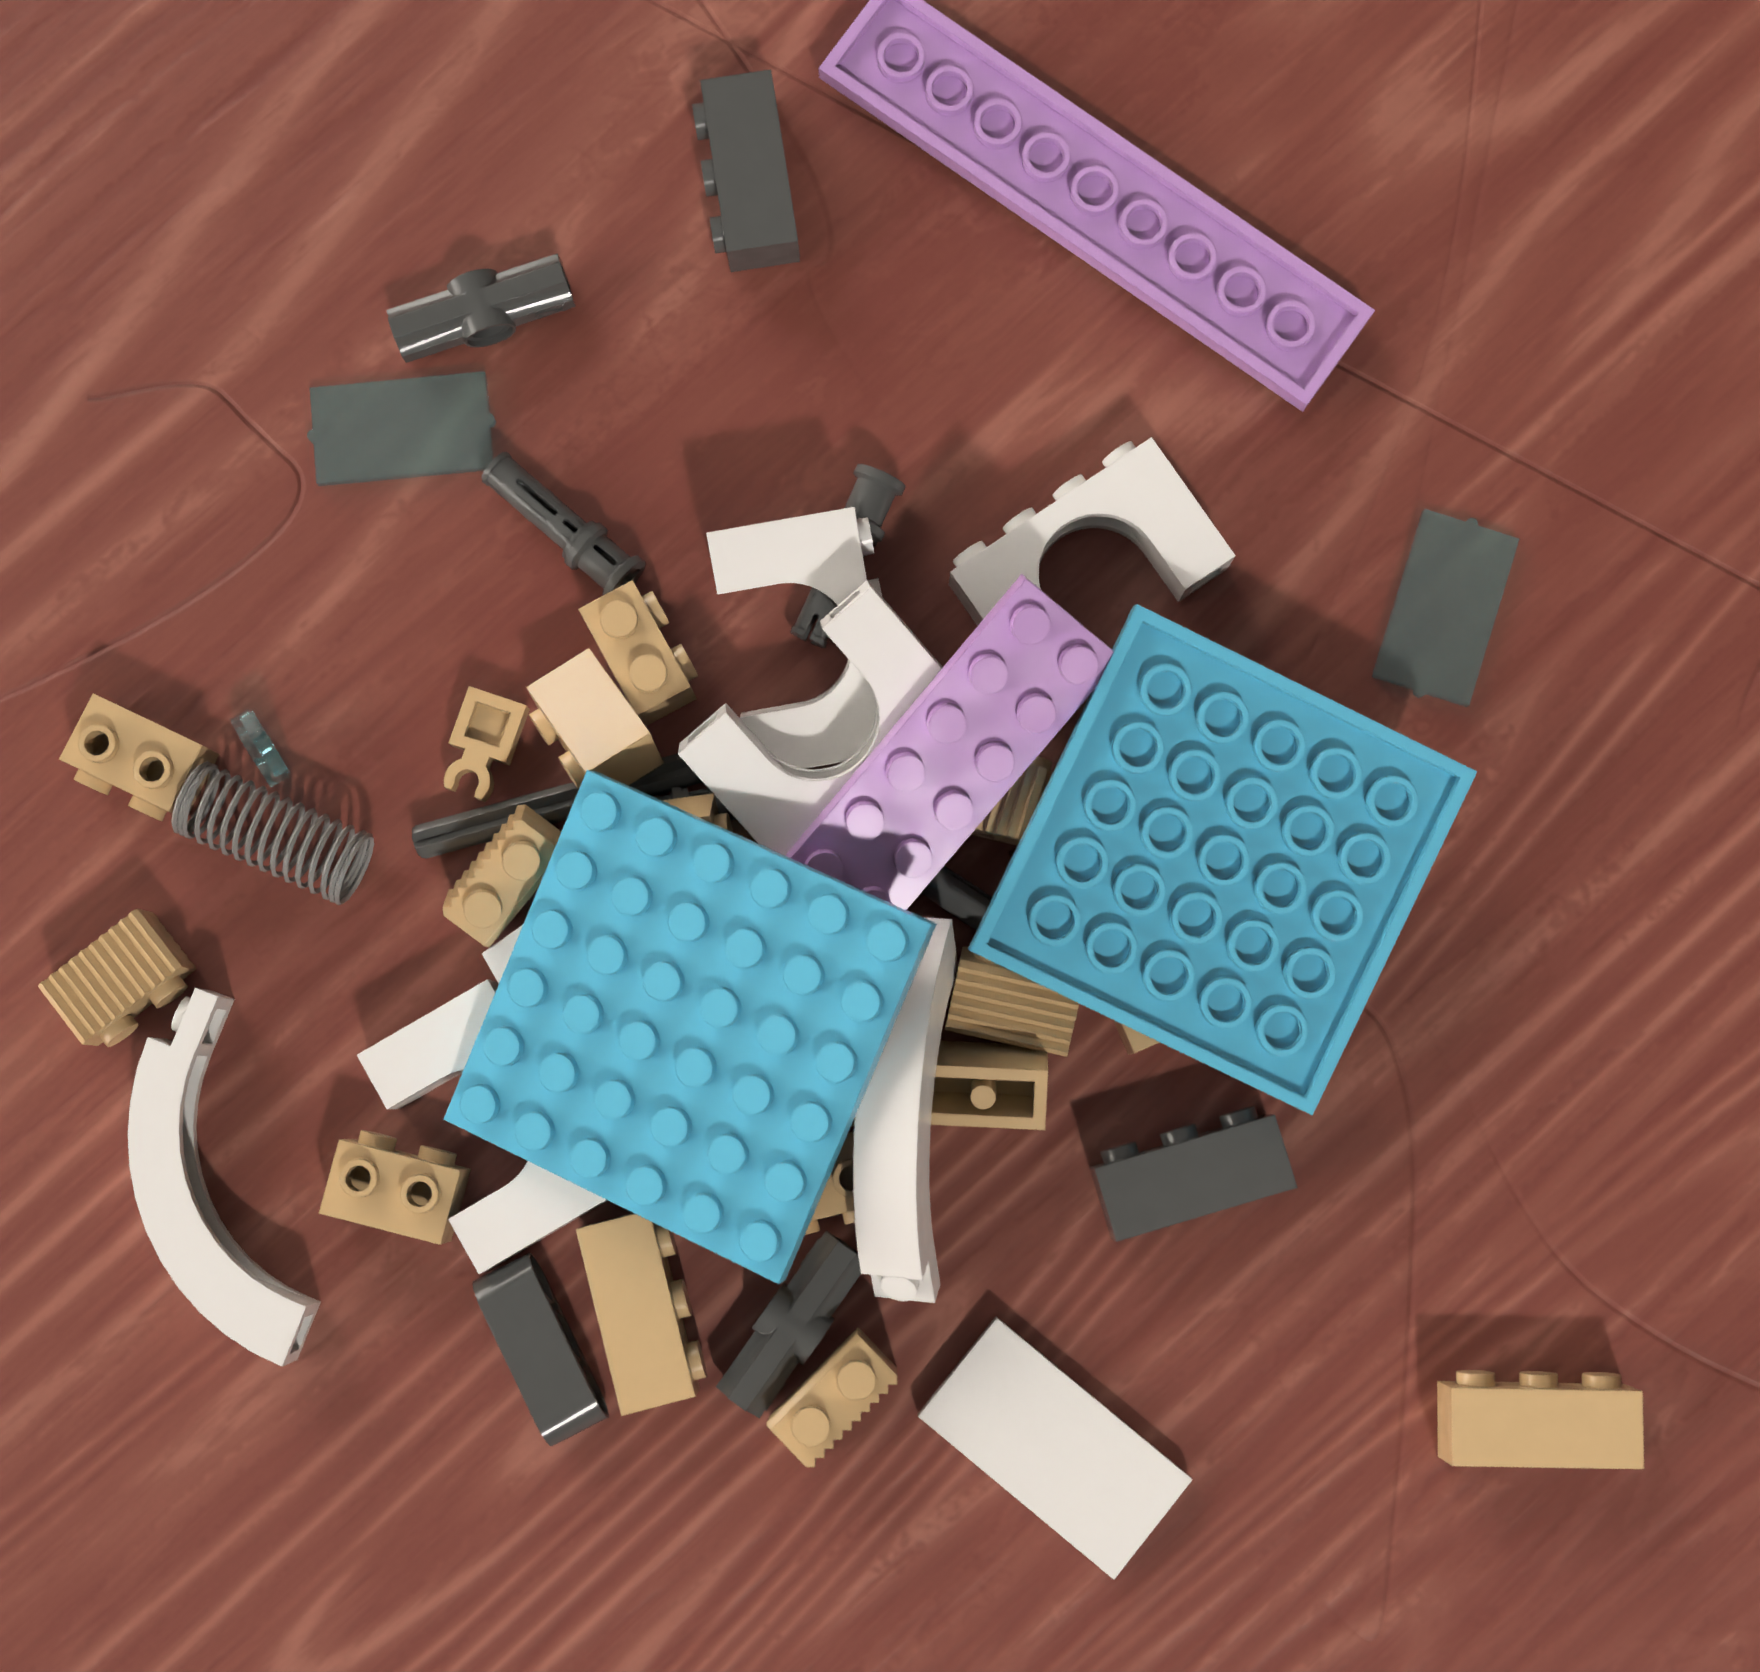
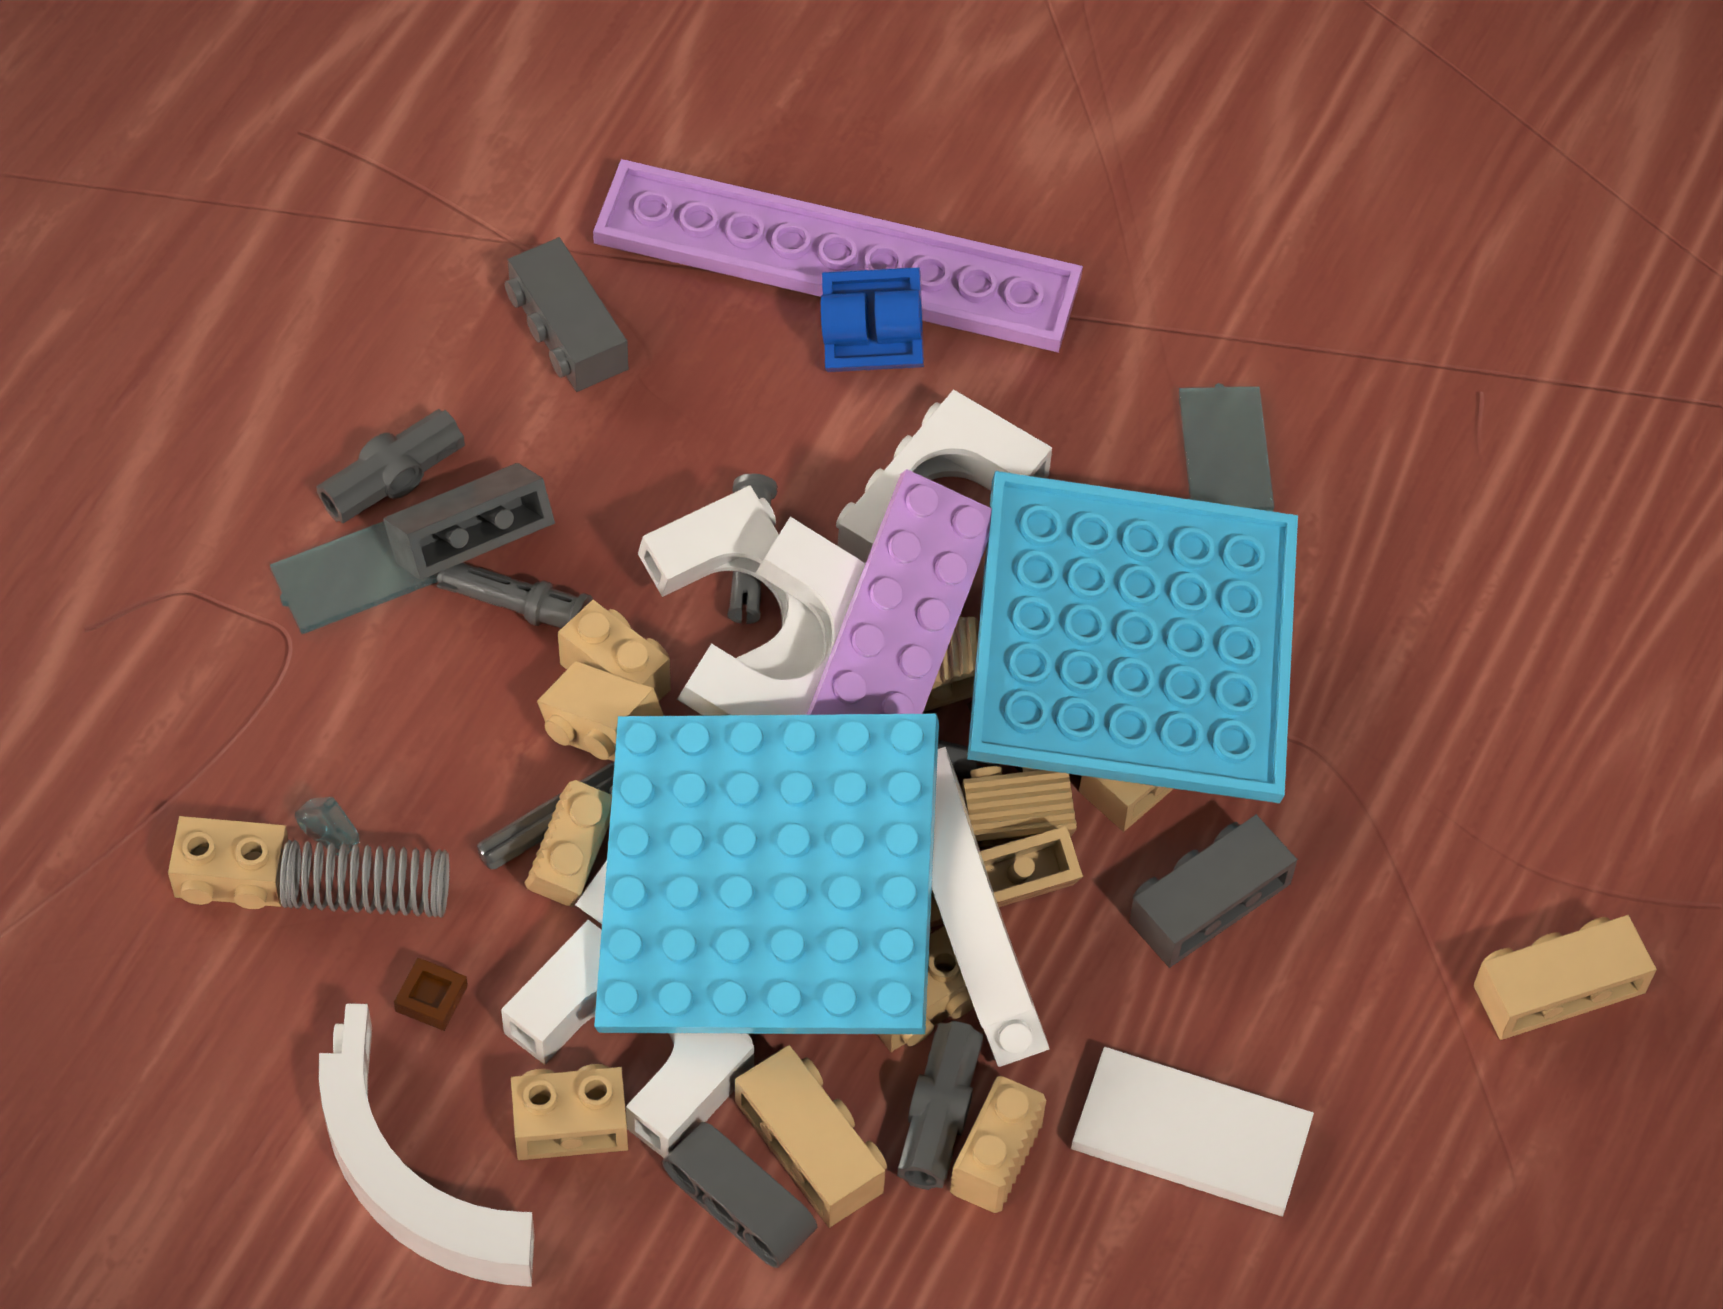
camera: 25 degrees left, 25 degrees down
tan brick [38,908,196,1047] -> none
tan plate [444,686,530,802] -> none
none -> dark grey brick [383,463,555,580]
none -> reddish brown plate [394,957,468,1031]
none -> blue plate [821,267,924,372]

